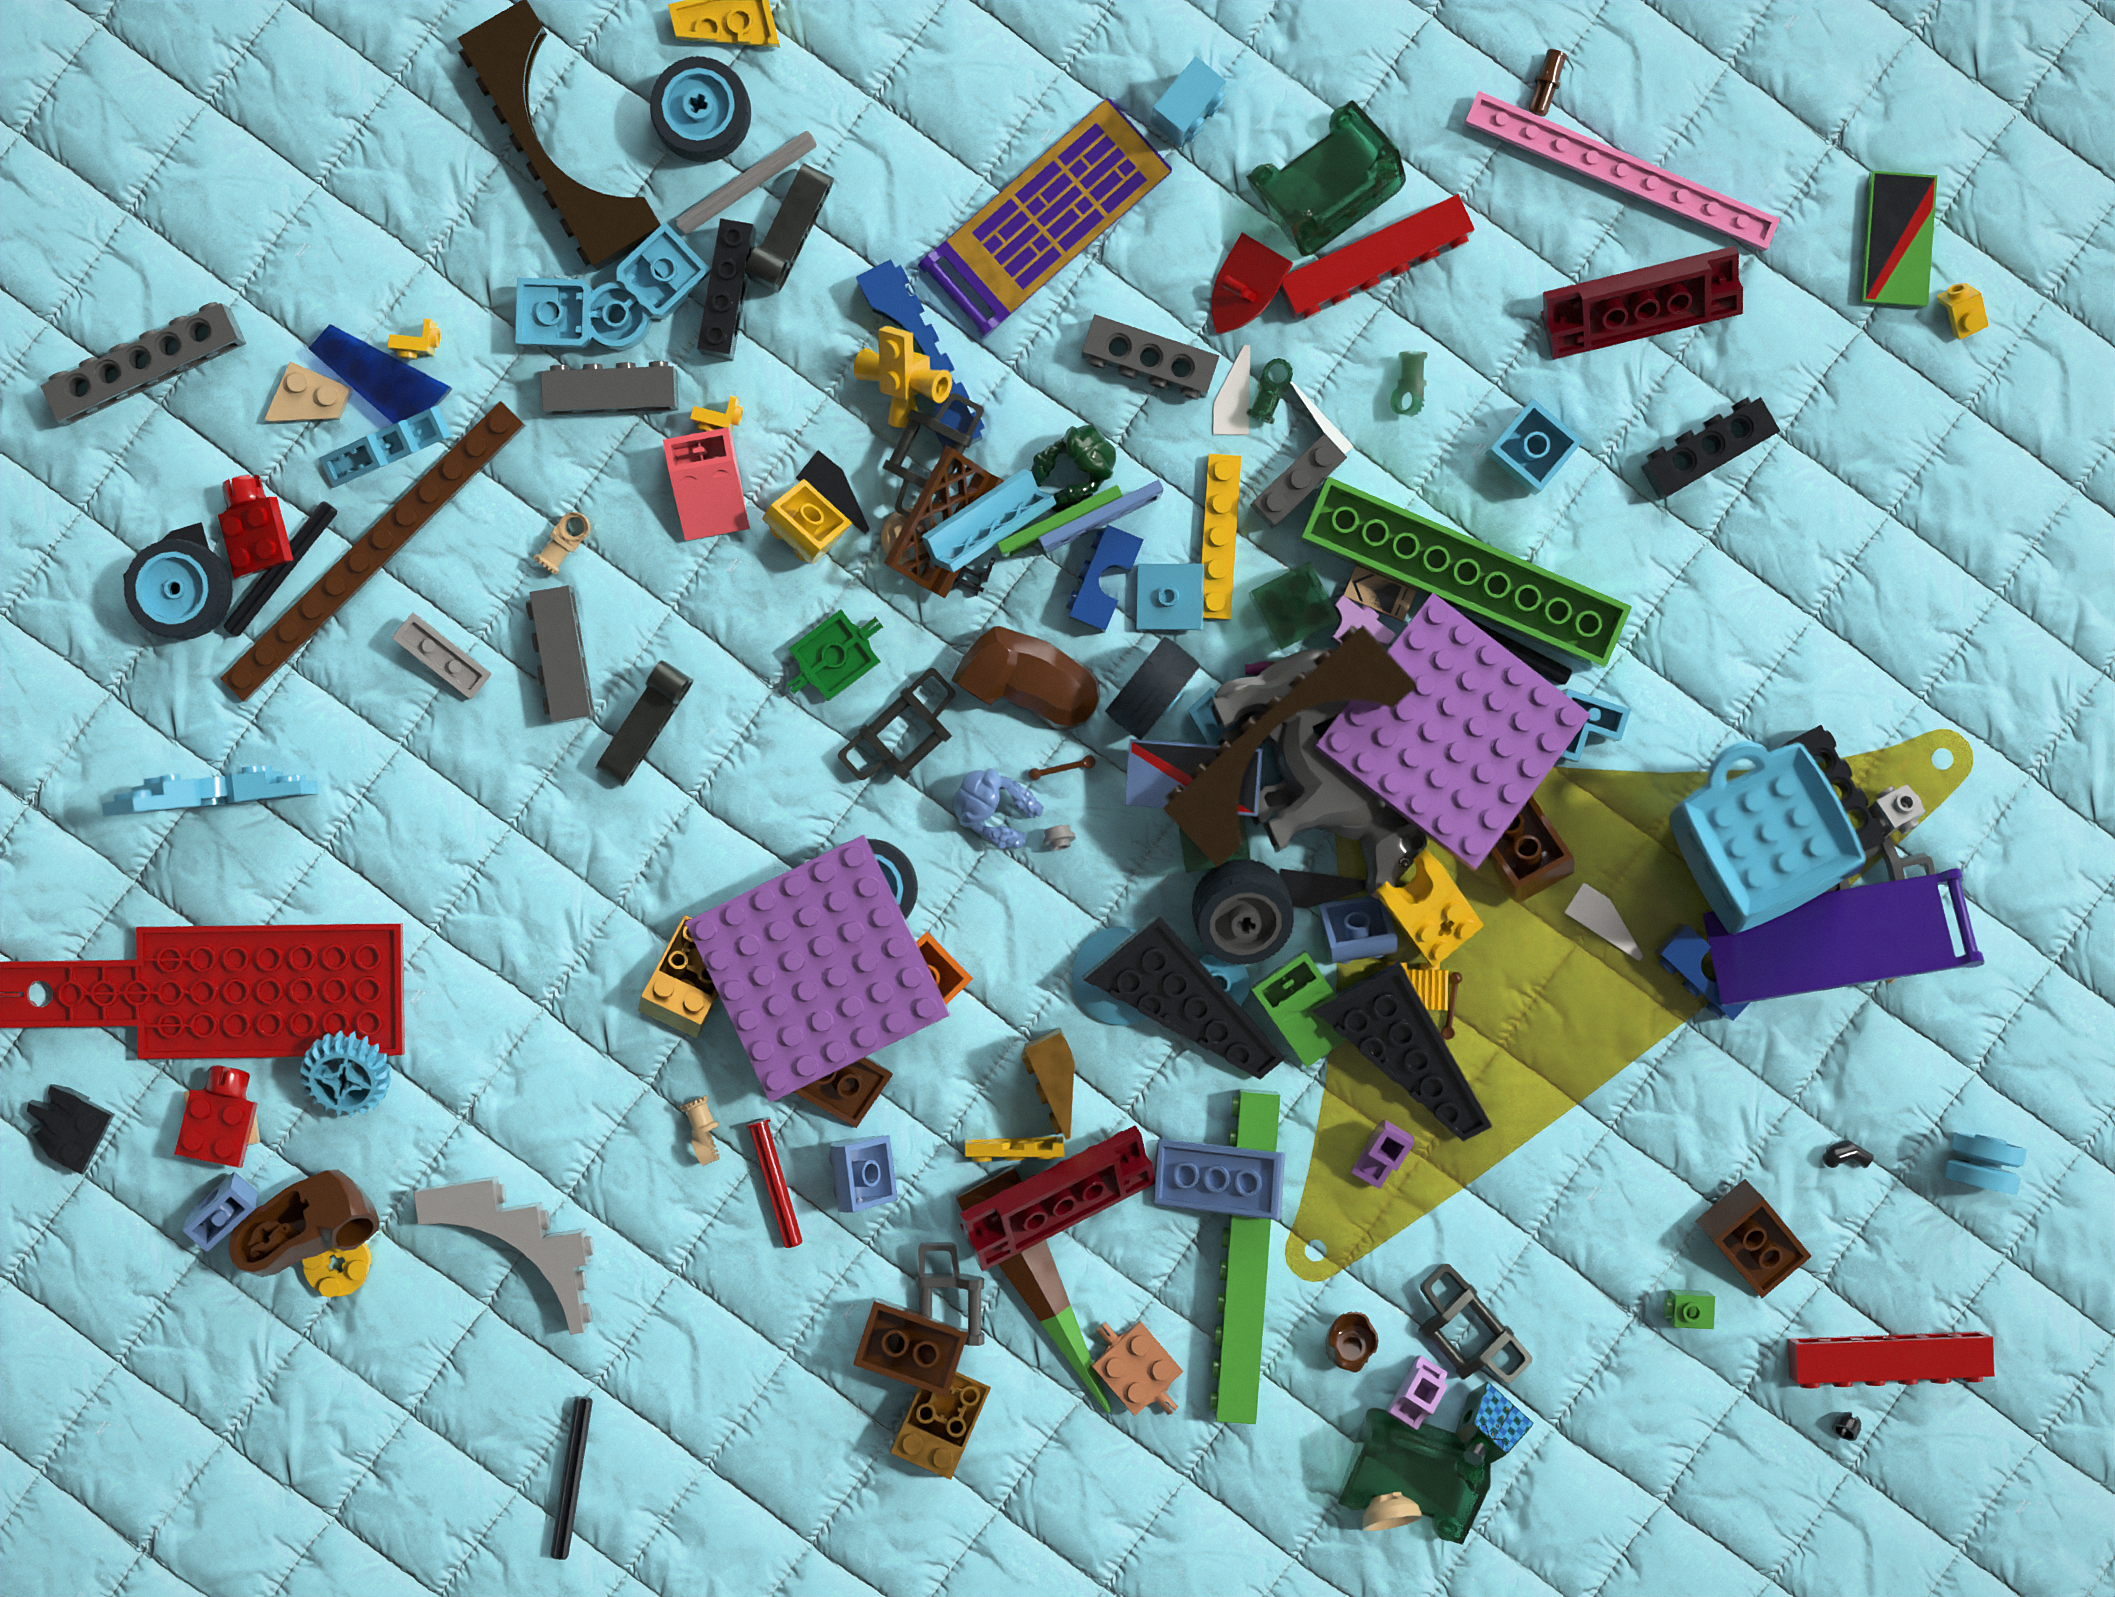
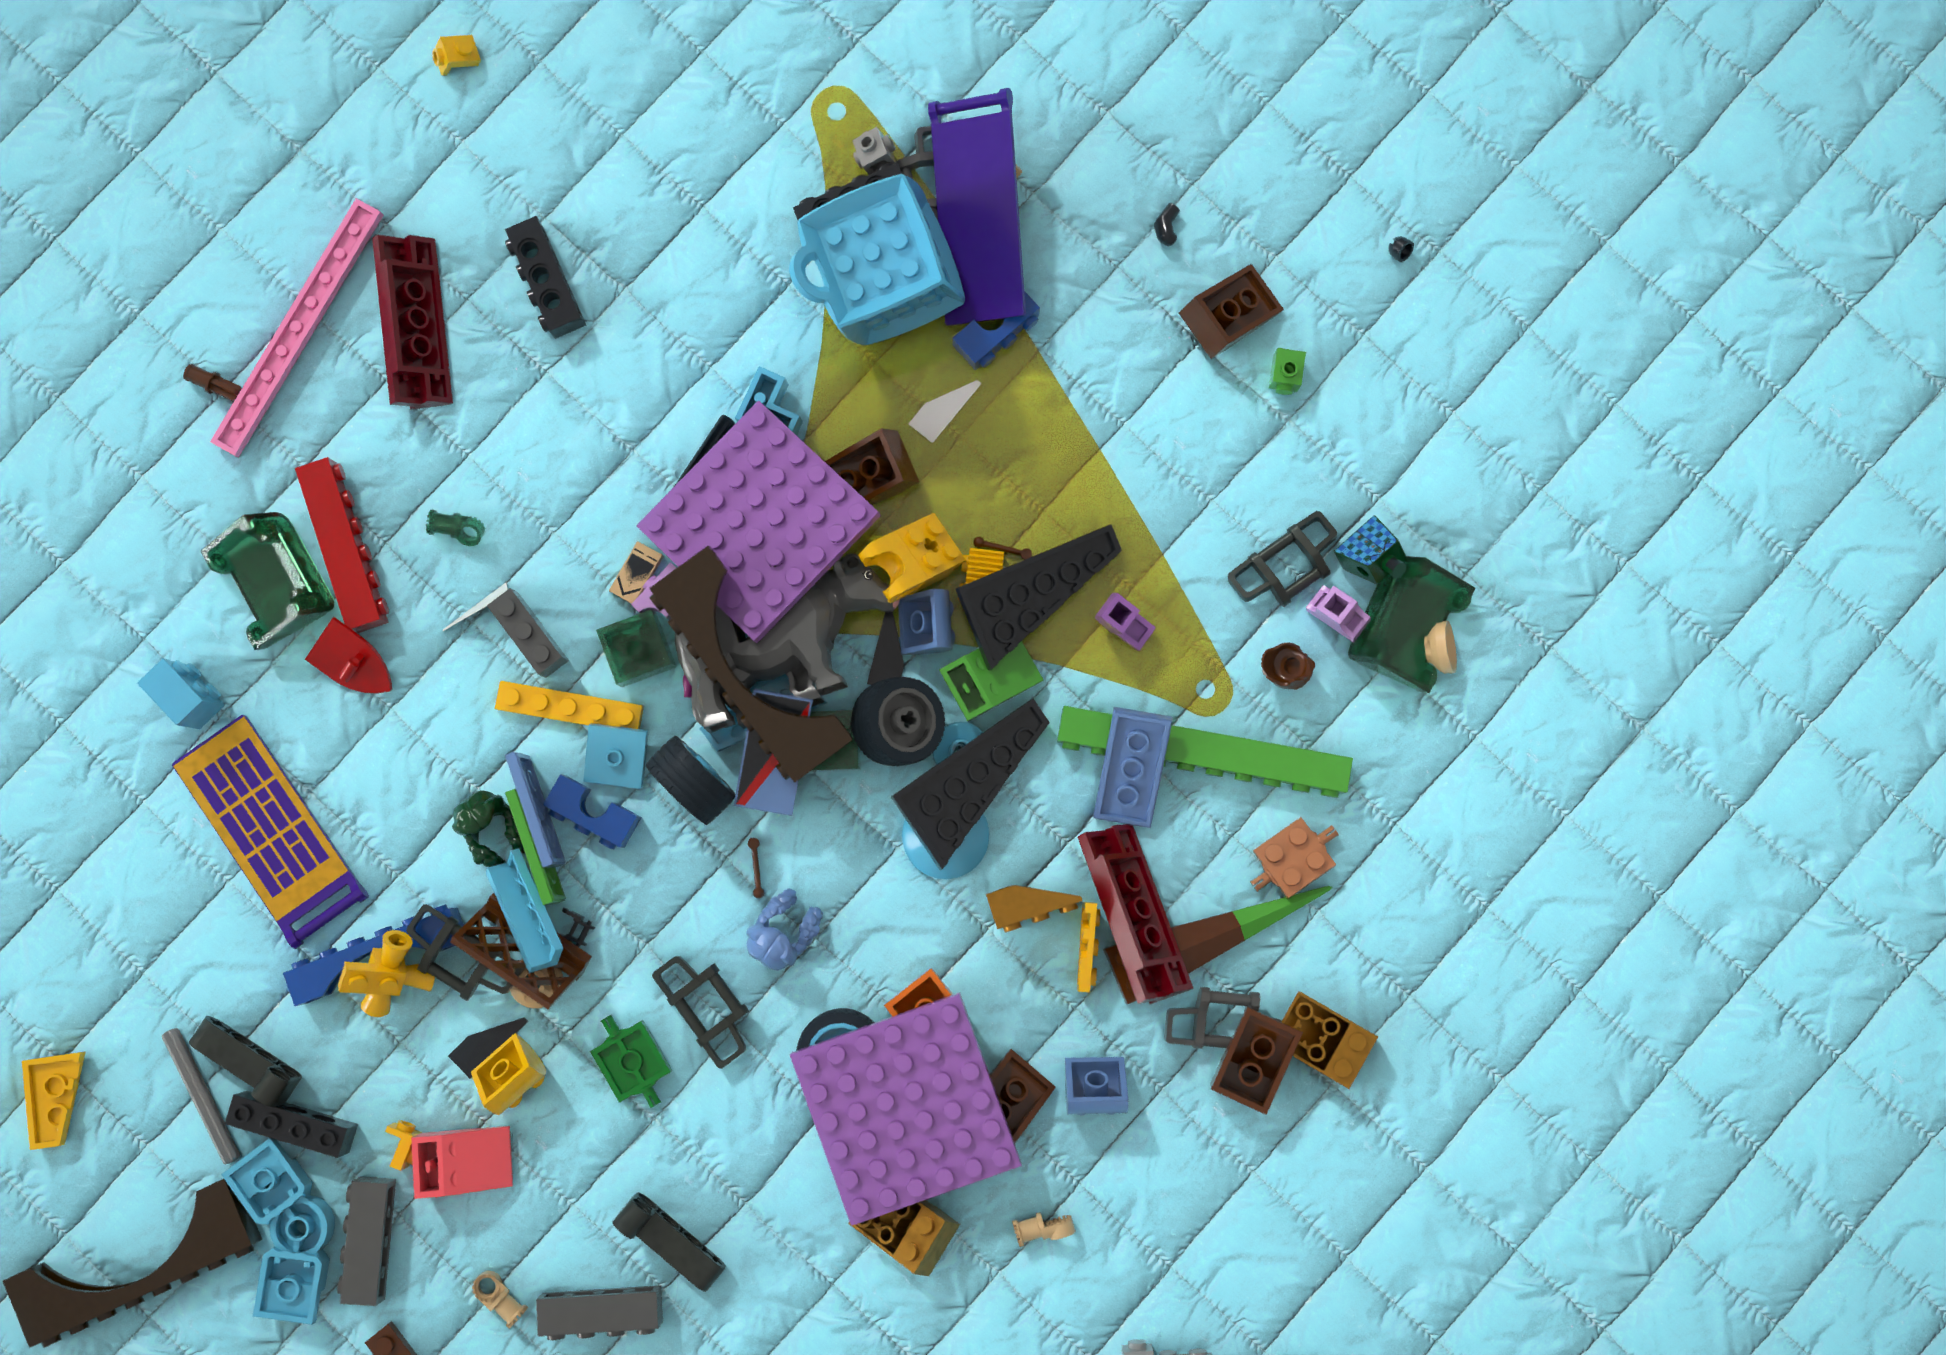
camera: 80 degrees left, 5 degrees down
wheel [650,56,751,162] -> none
red axle [745,1117,803,1248] -> none
reddish brown piece [951,626,1100,731] -> none
light grey plate [1043,825,1076,851] -> none
dark grey brick [1081,314,1220,400] -> none
white sticker [1213,345,1250,435] -> none
clear green connector [1246,358,1293,424] -> none
bright green brick [1298,476,1632,669] -> none
medium azure brick [1484,398,1583,495] -> none
red brick [1788,1331,1995,1389] -> none
tile [1860,171,1938,308] -> none
medium azure wheel [1944,1132,2027,1195] -> none

